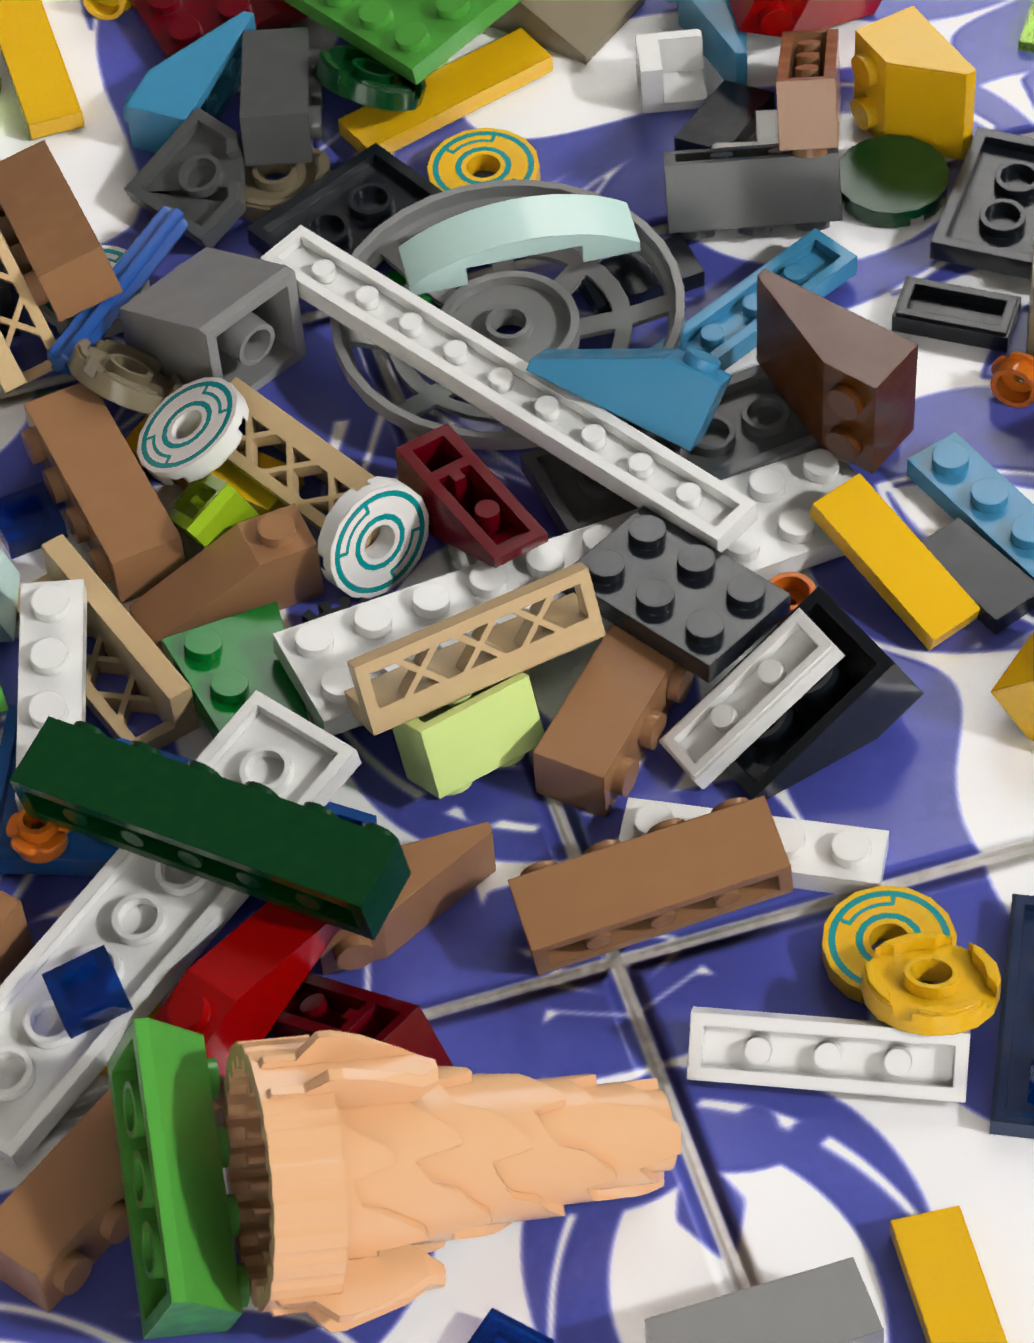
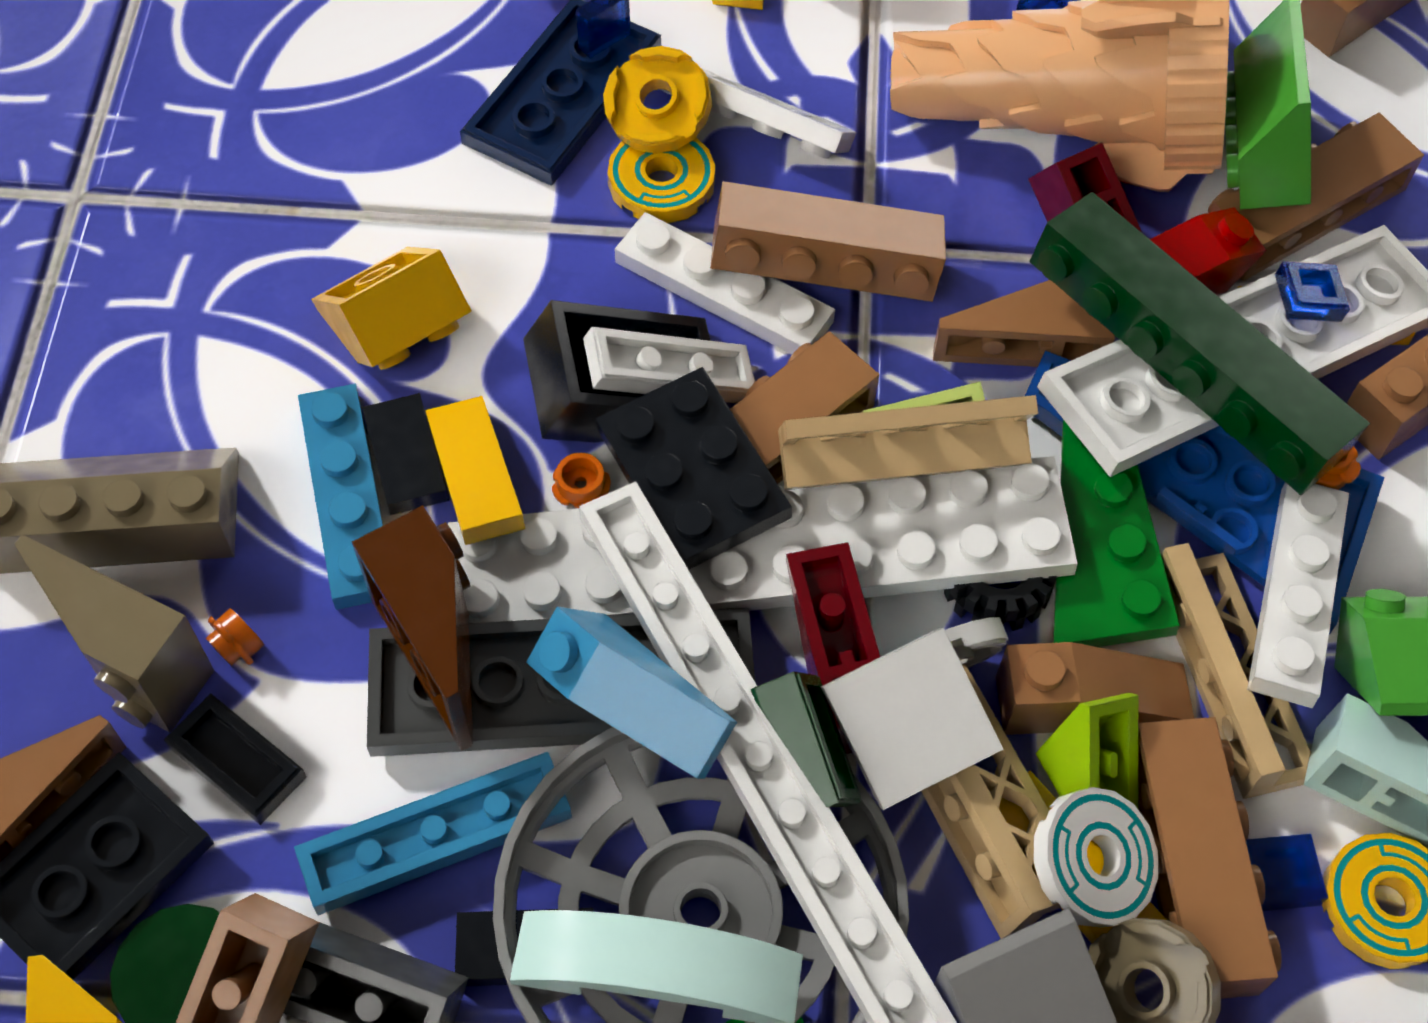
camera: 165 degrees left, 10 degrees up
none -> slope [751,671,861,807]
none -> white tile [821,627,1003,810]

